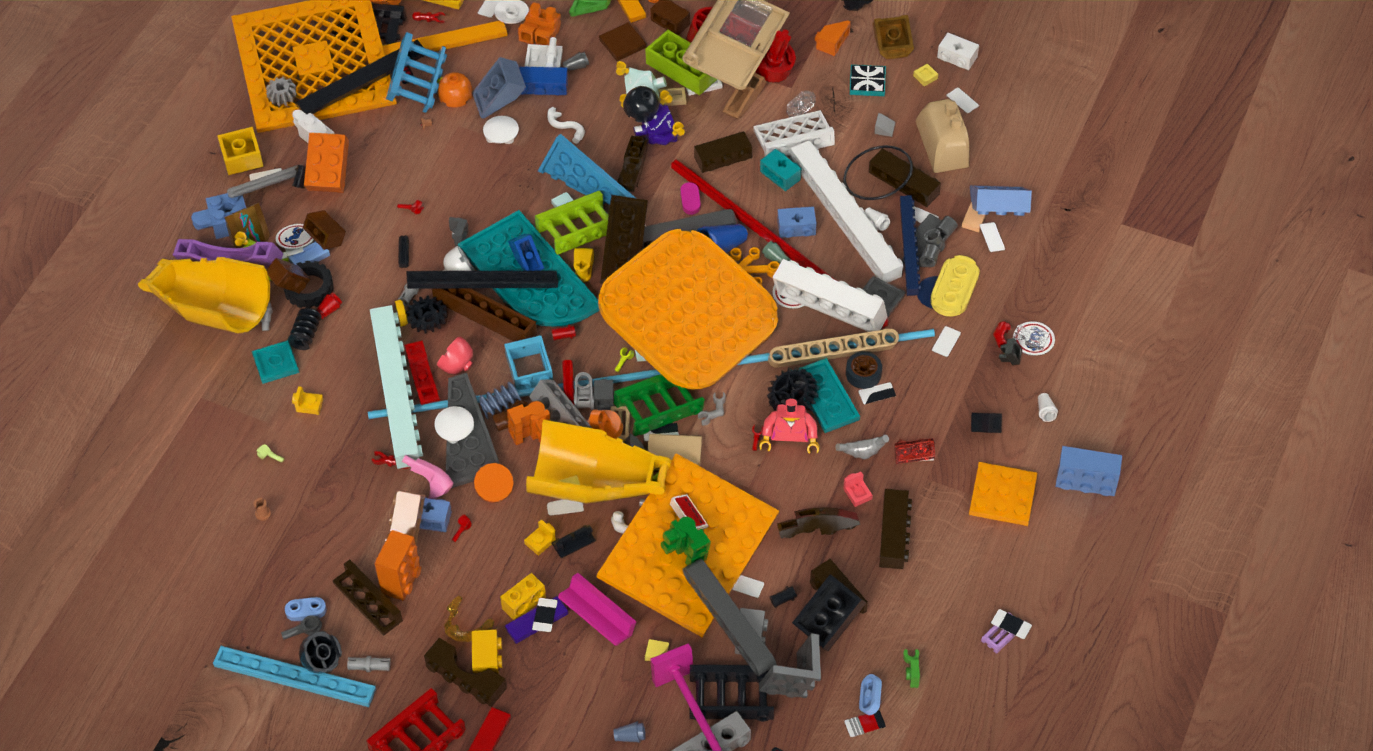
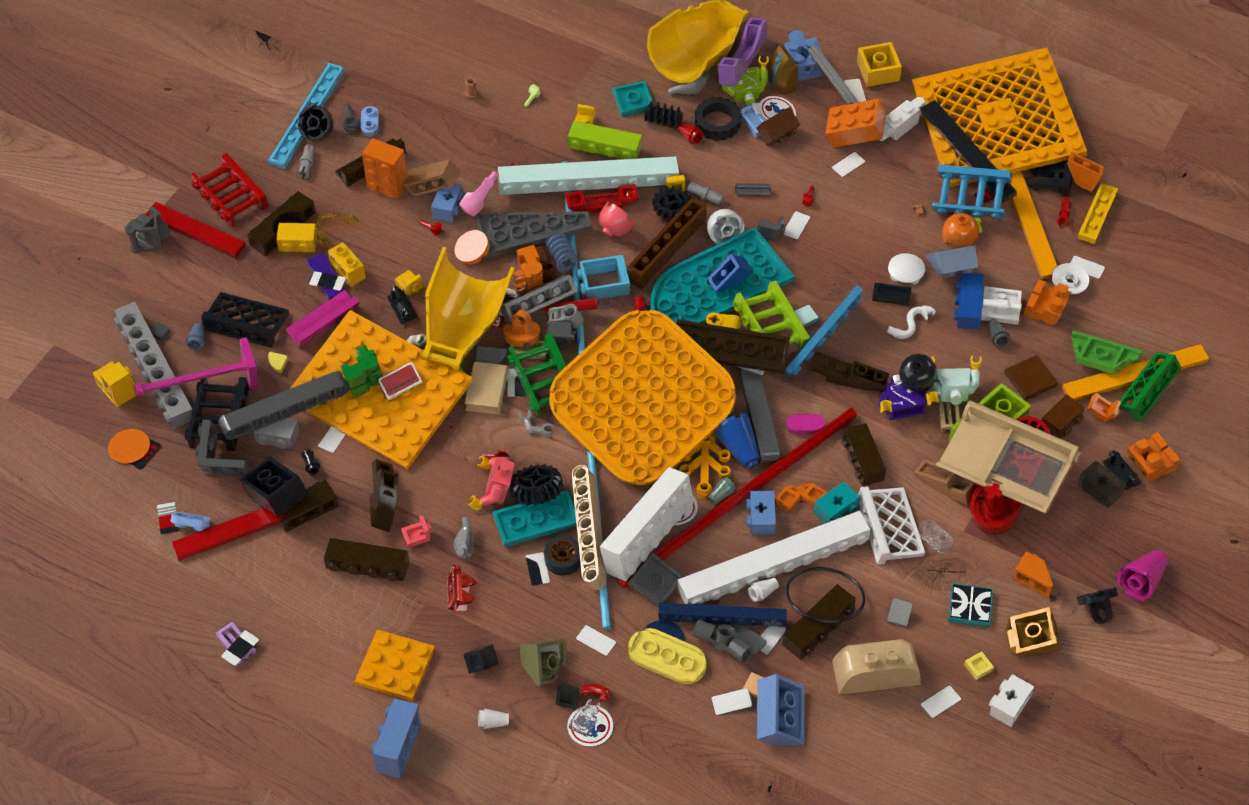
camera: 95 degrees right, 0 degrees up
light grey gear [266,76,297,106] -> none
reddish brown brick [266,258,311,294] -> none
black tile [406,271,558,289] -> none
white dish [435,406,474,444] -> none
bright green plate [903,649,920,688] -> none
none -> red tile [172,508,289,561]
none -> black fence [201,292,289,348]
none -> olive slope [519,639,567,686]
none -> lime brick [568,121,642,159]
none -> orange tile [775,483,828,513]
none -> white sticker [784,211,810,239]
none -> white sticker [832,152,865,177]
none -> black tile [872,282,911,306]

